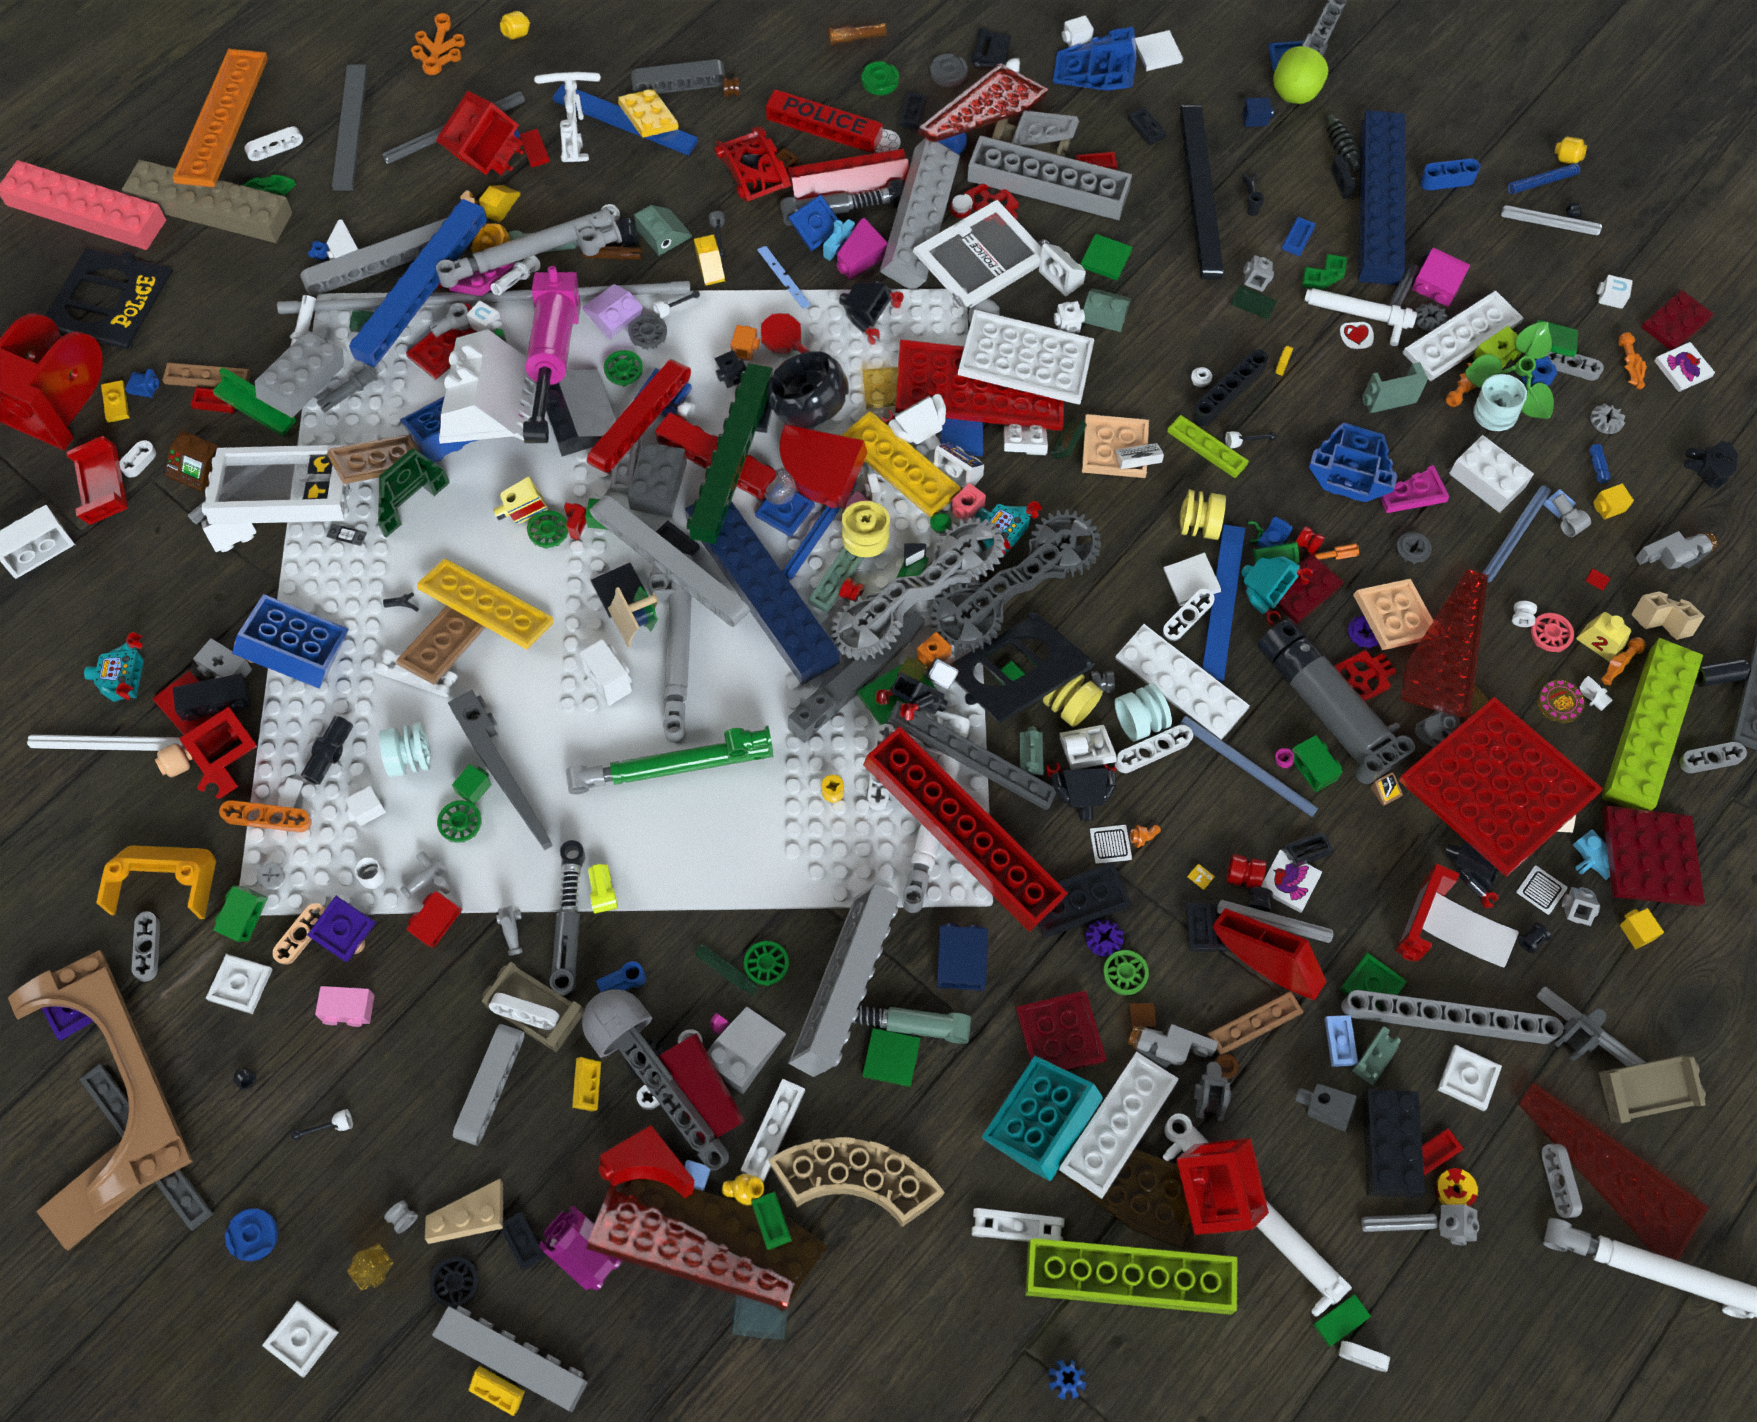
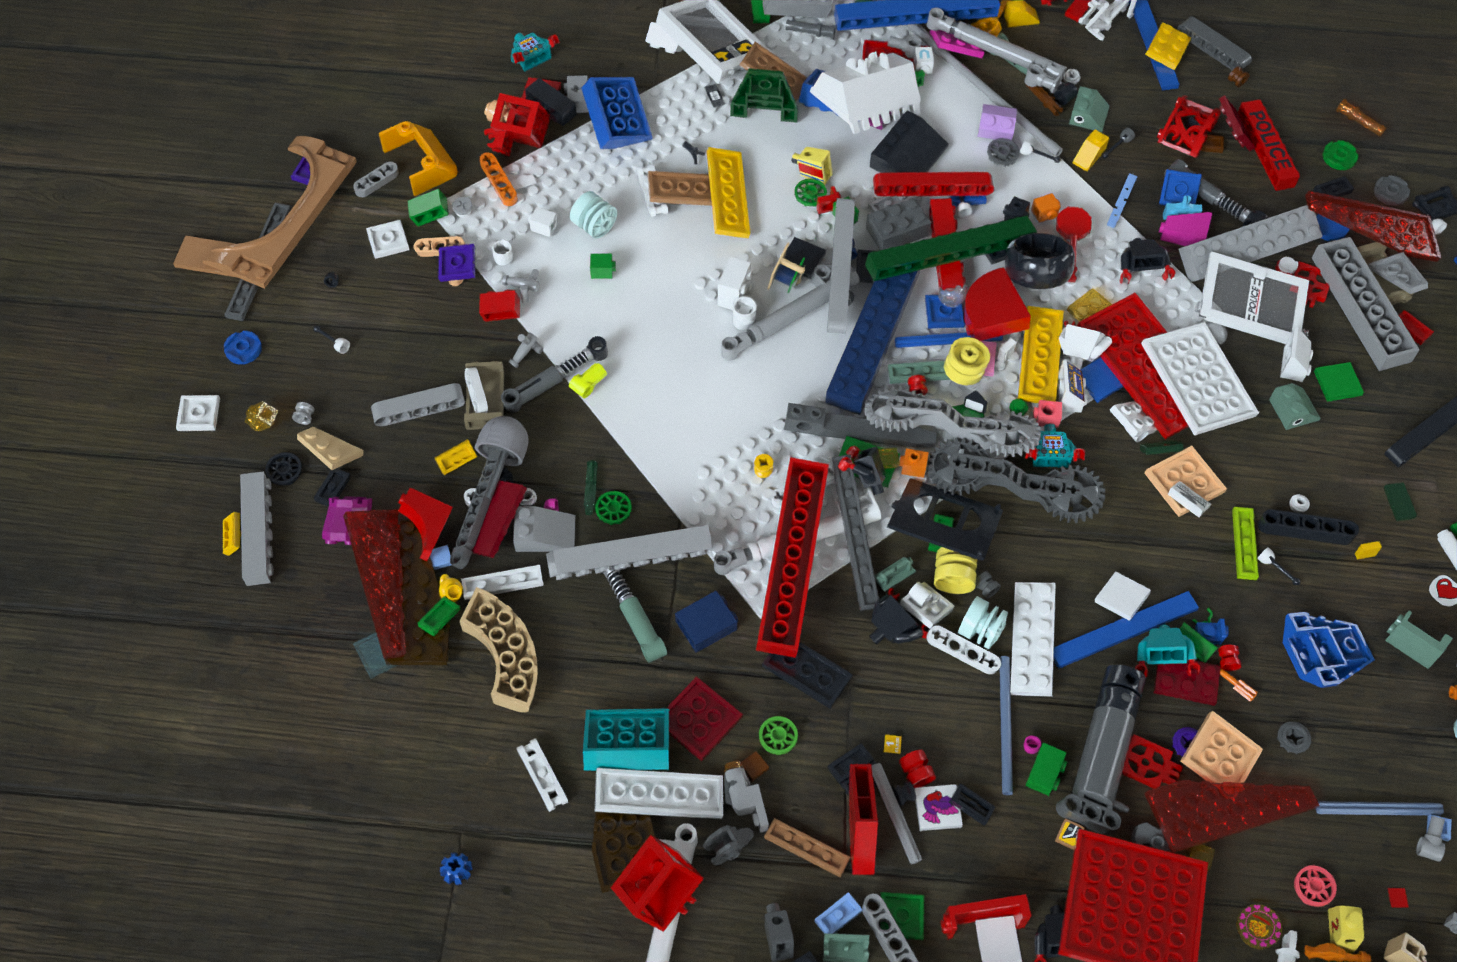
camera: 55 degrees right, 5 degrees down
white axle [27,735,185,751] -> none
black piece [301,716,354,785] -> none
bright pink brick [315,986,375,1027] -> none
green wheel [437,800,482,843] -> none
dark grey piece [448,690,553,850] -> none
white pin [491,255,540,296] -> none
dark pink piece [523,266,581,443] -> none
green piece [566,725,774,795] -> none
blue piece [596,961,646,992] -> none
green wheel [604,350,643,387] -> none
slope [788,149,909,200] -> none
green tile [863,1028,921,1087] -> none
white sticker [875,130,900,153] -> none
slope [925,657,959,689] -> none
lime brick [1025,1238,1237,1314] -> none
white brick [1054,301,1085,334] -> none
dark purple gear [1085,919,1124,957] -> none
white sticker [1090,825,1132,864] -> none
orange plate [1130,825,1161,848] -> none
white beam [1163,589,1214,641] -> none
light yellow wheel [1180,490,1226,540] -> none
reddish brown tile [1214,1054,1239,1080] -> none
light grey brick [1243,255,1274,292] -> none
dark pink wing [1379,465,1449,513] -> none
white brick [1449,435,1534,513] -> none
white wheel [1512,601,1537,627] -> none
none -> white wheel [732,296,757,330]
none -> dark red plate [1219,95,1255,152]

